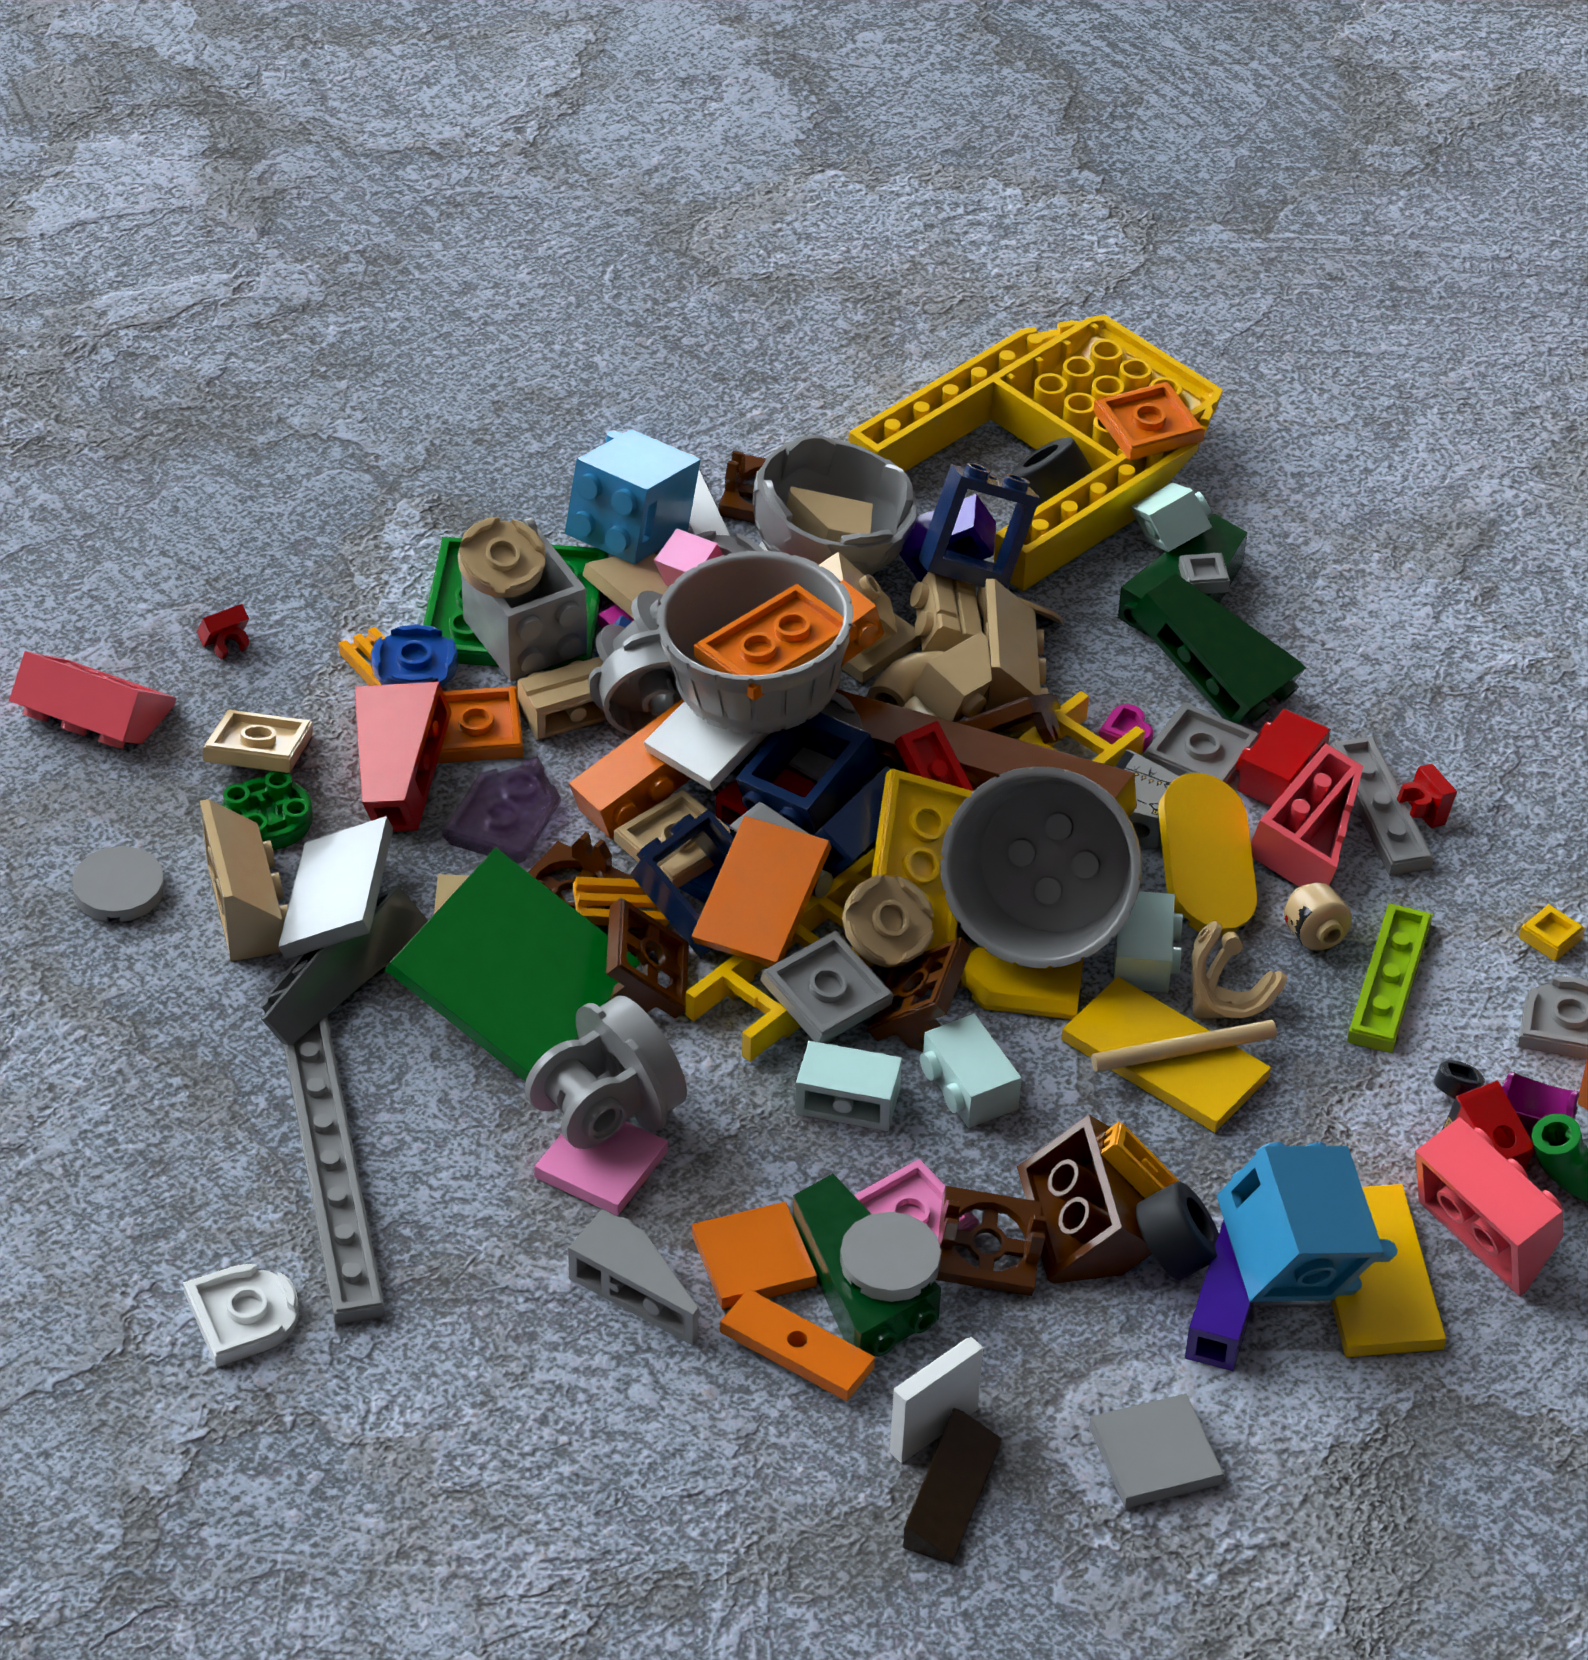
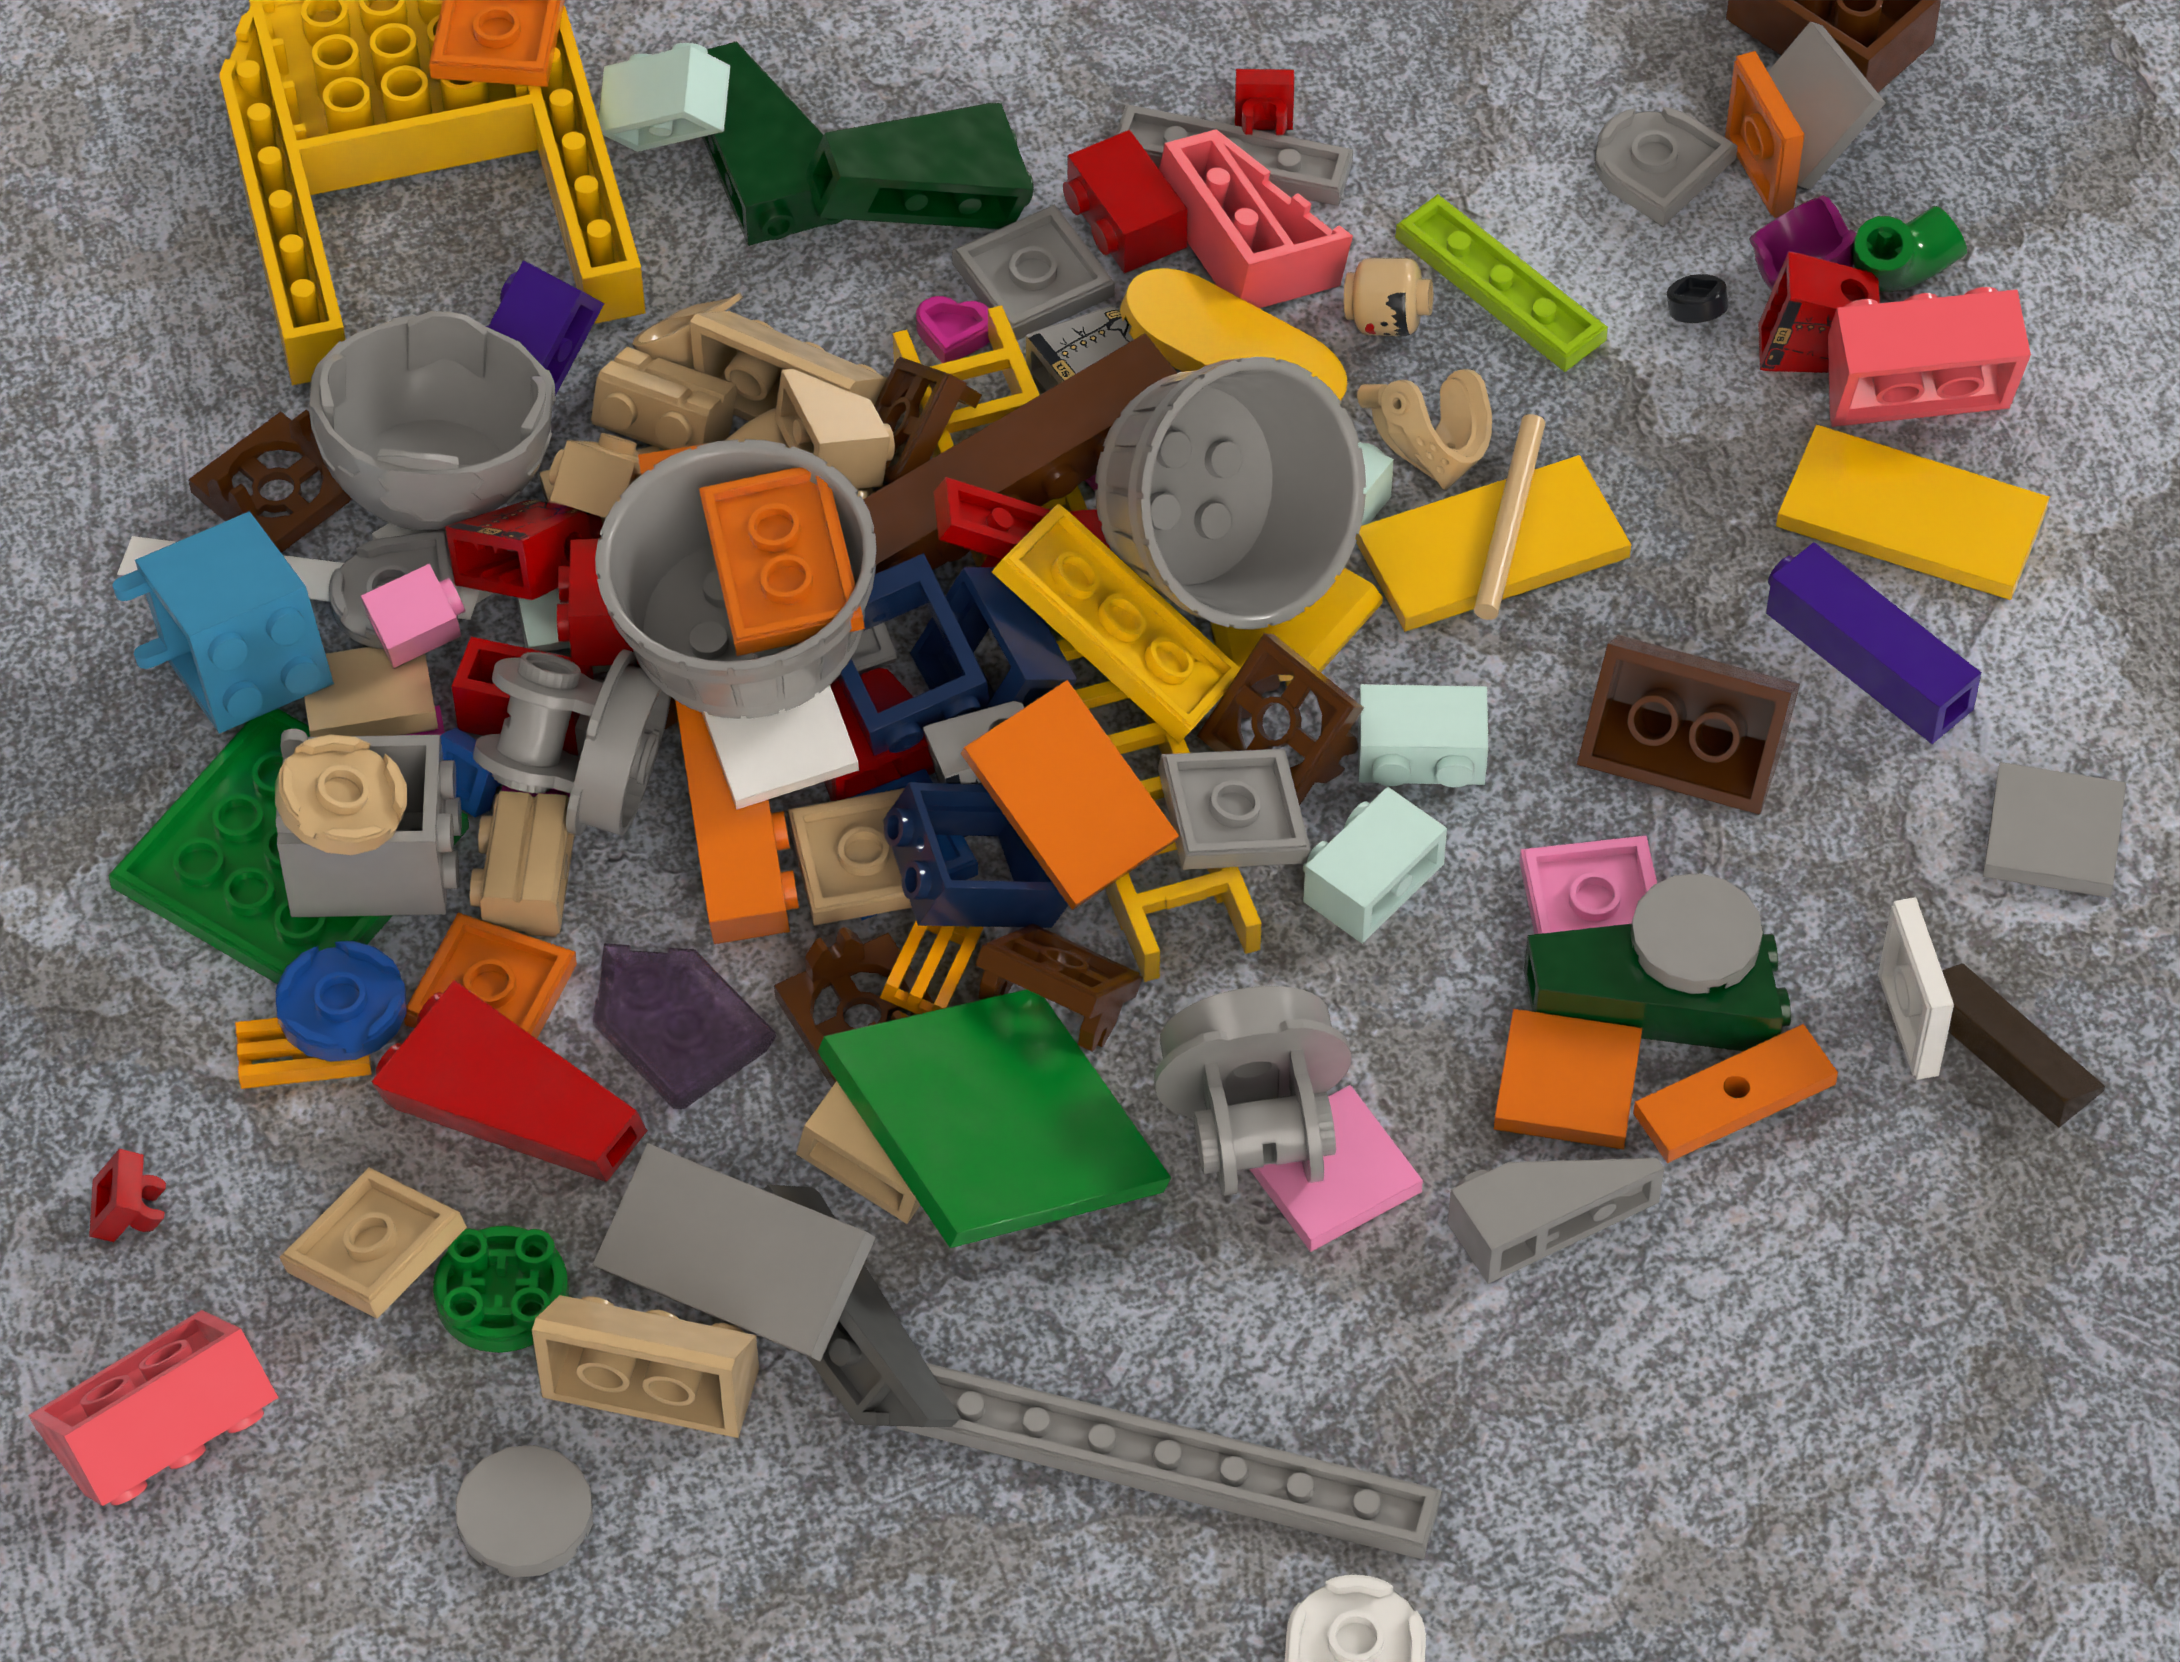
camera: 60 degrees left, 10 degrees up
tan slope [786,486,873,543] -> none
tan tile [842,874,934,968] -> none
dark blue window [918,463,1040,588] -> none
reddish brown piece [936,1186,1046,1296] -> none
black tyre [1011,437,1092,507] -> none
light orange tile [1101,1121,1179,1199] -> none
black tyre [1136,1181,1219,1280] -> none
light grey tile [1179,553,1230,594] -> none
dark azure container [1216,1142,1397,1302] -> none
yellow tile [1519,904,1585,962] -> none

